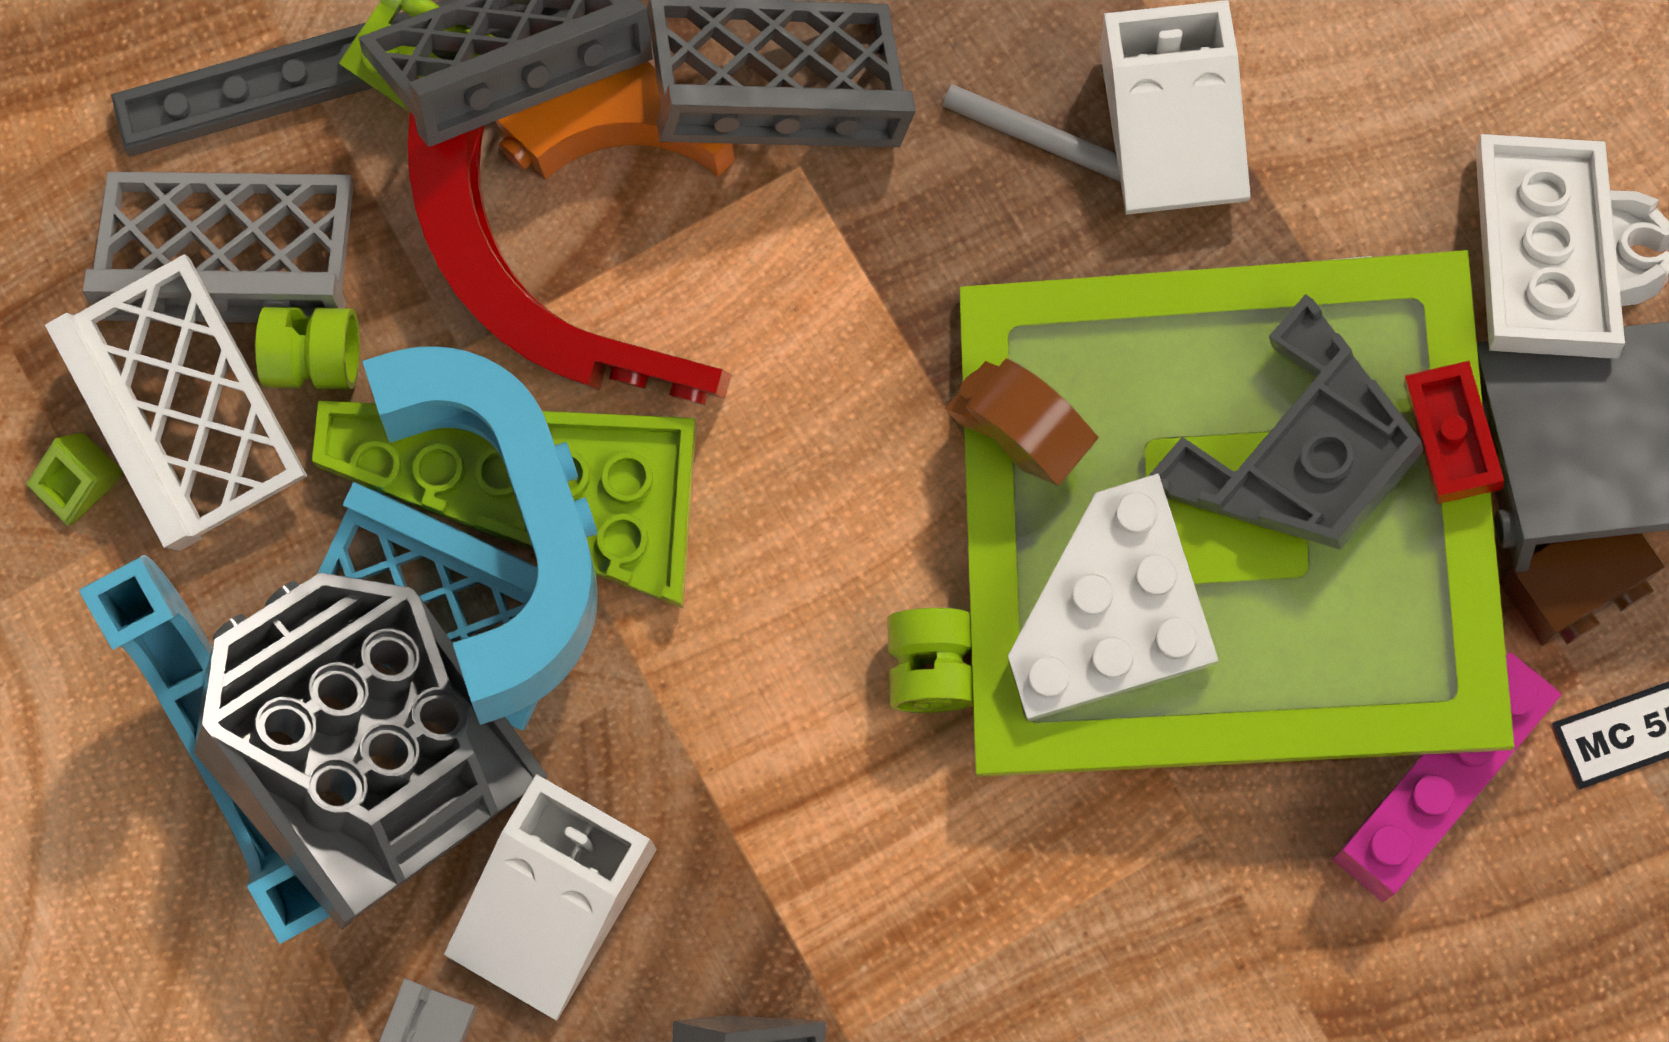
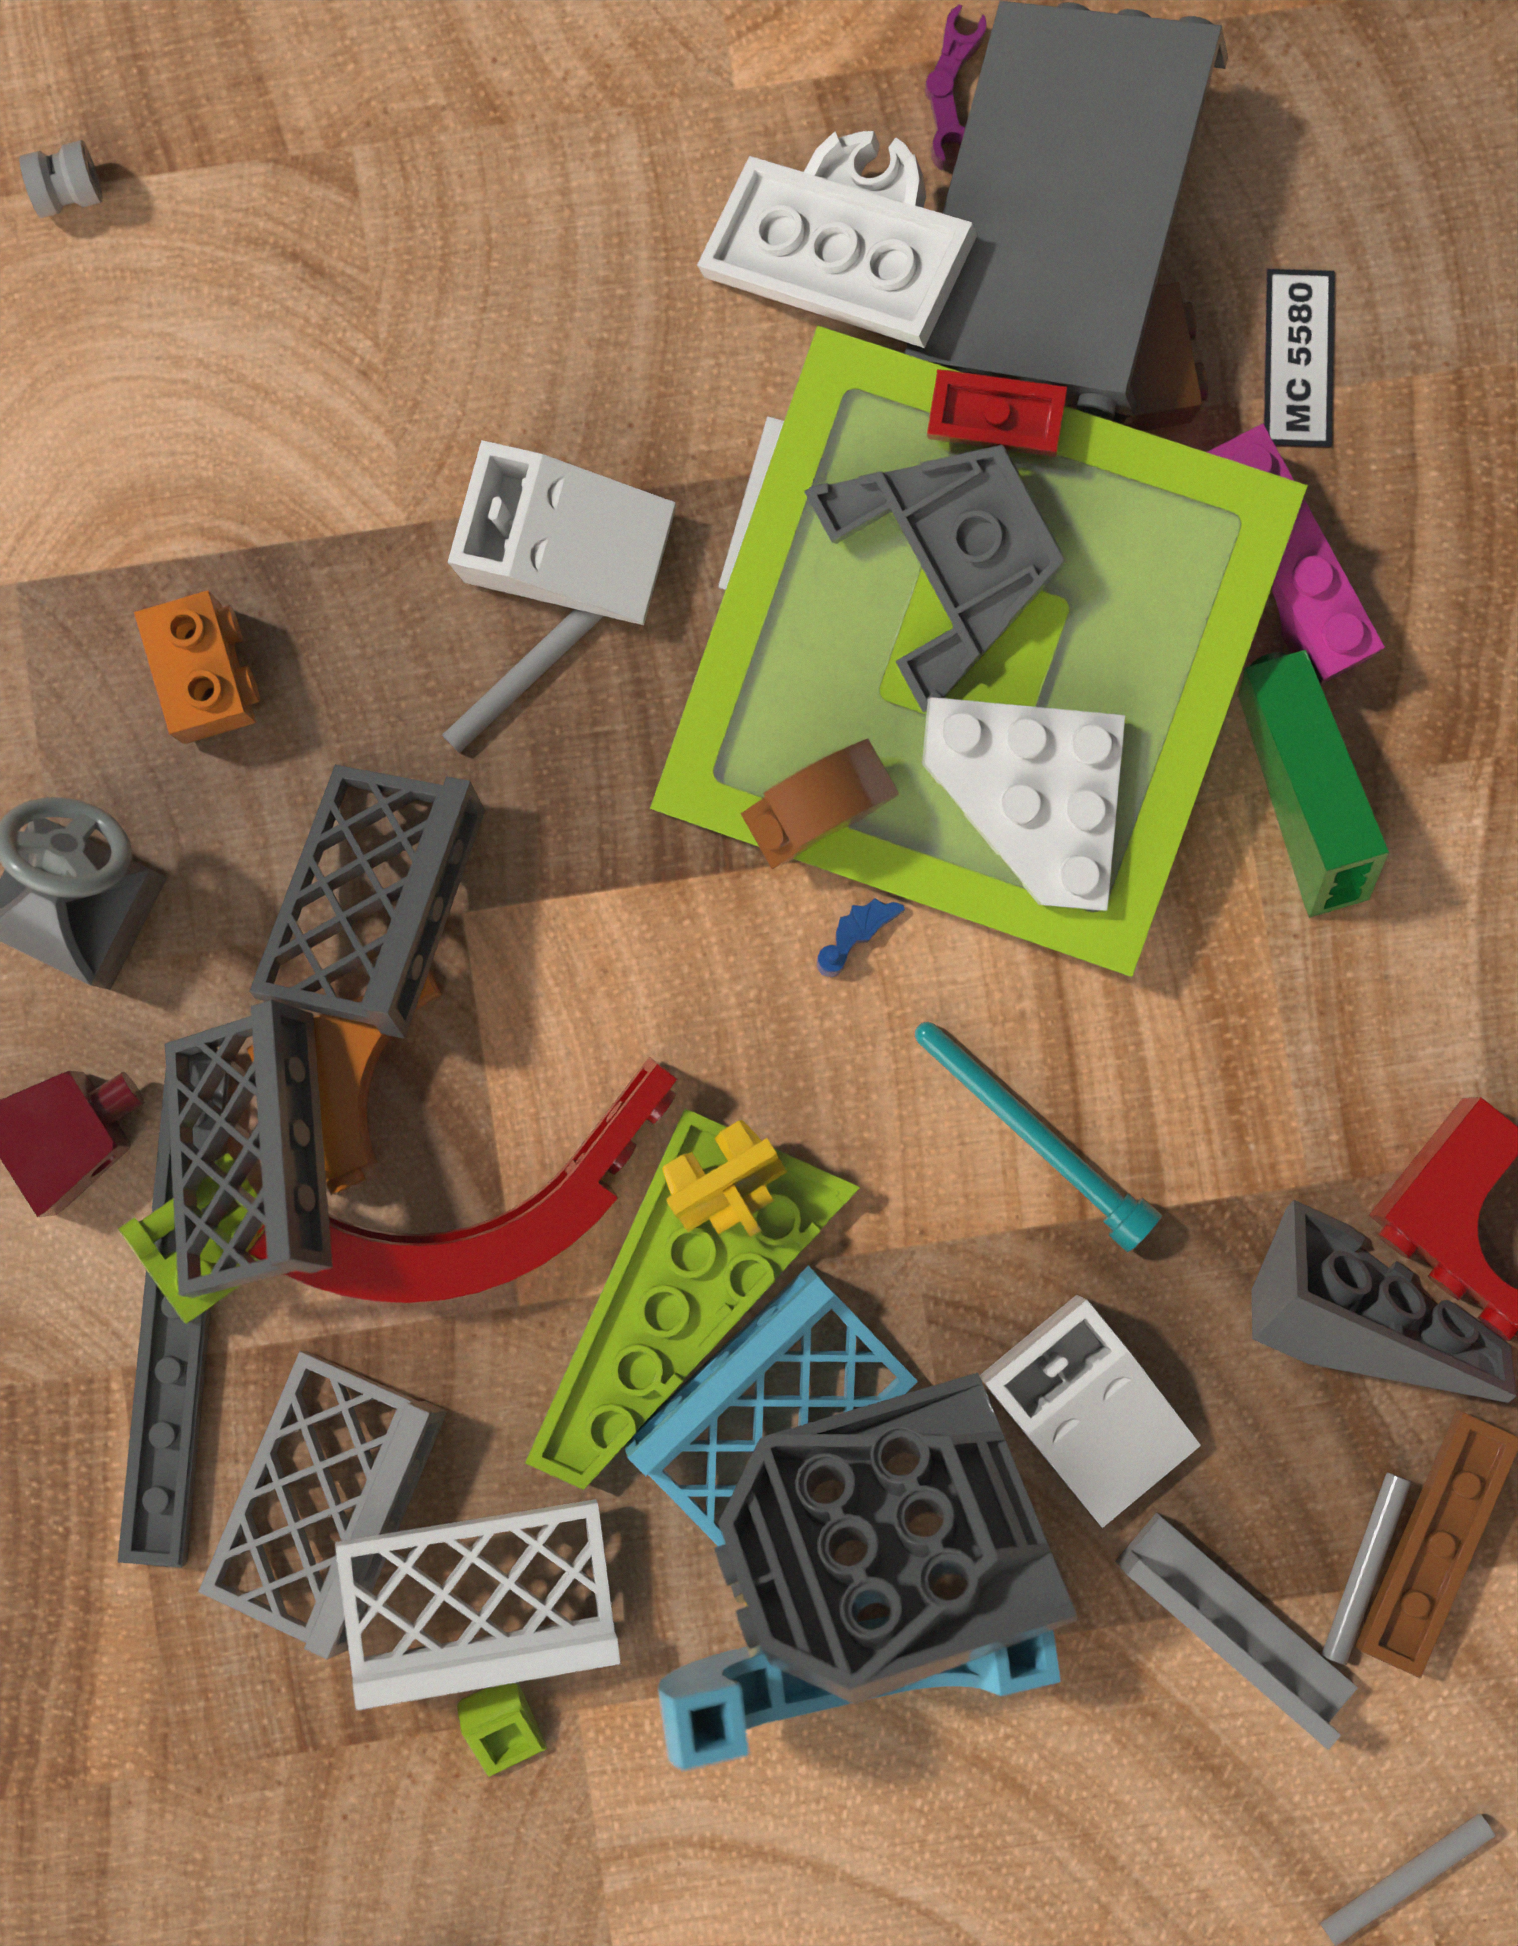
camera: 80 degrees left, 10 degrees up
lime wheel [255,307,360,390] -> none
medium azure arch [362,347,598,725] -> none
lime wheel [887,608,974,713] -> none
none -> yellow hips [662,1120,787,1237]
none -> blue piece [816,898,905,977]
none -> teal piece [915,1022,1162,1253]
none -> green slope [1238,650,1389,918]

